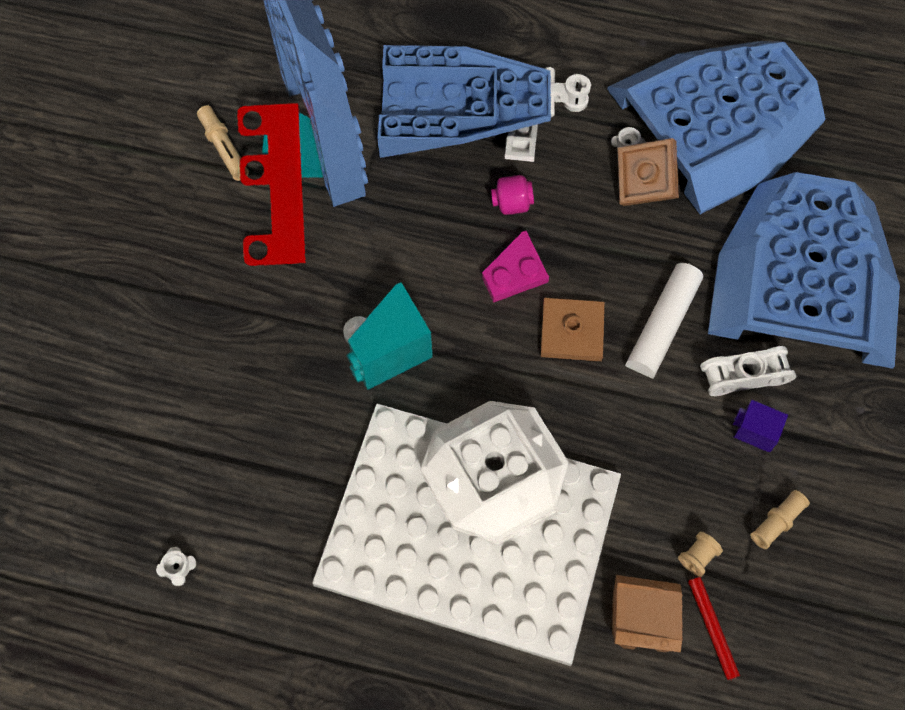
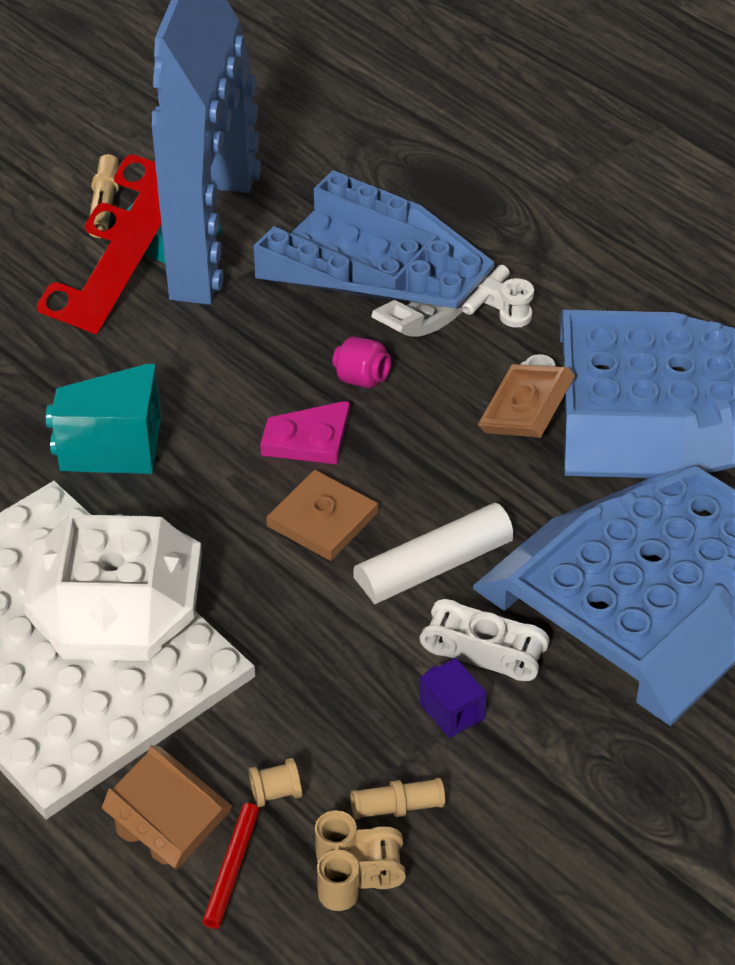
camera: 30 degrees right, 20 degrees down
none -> tan piece [315,810,406,911]

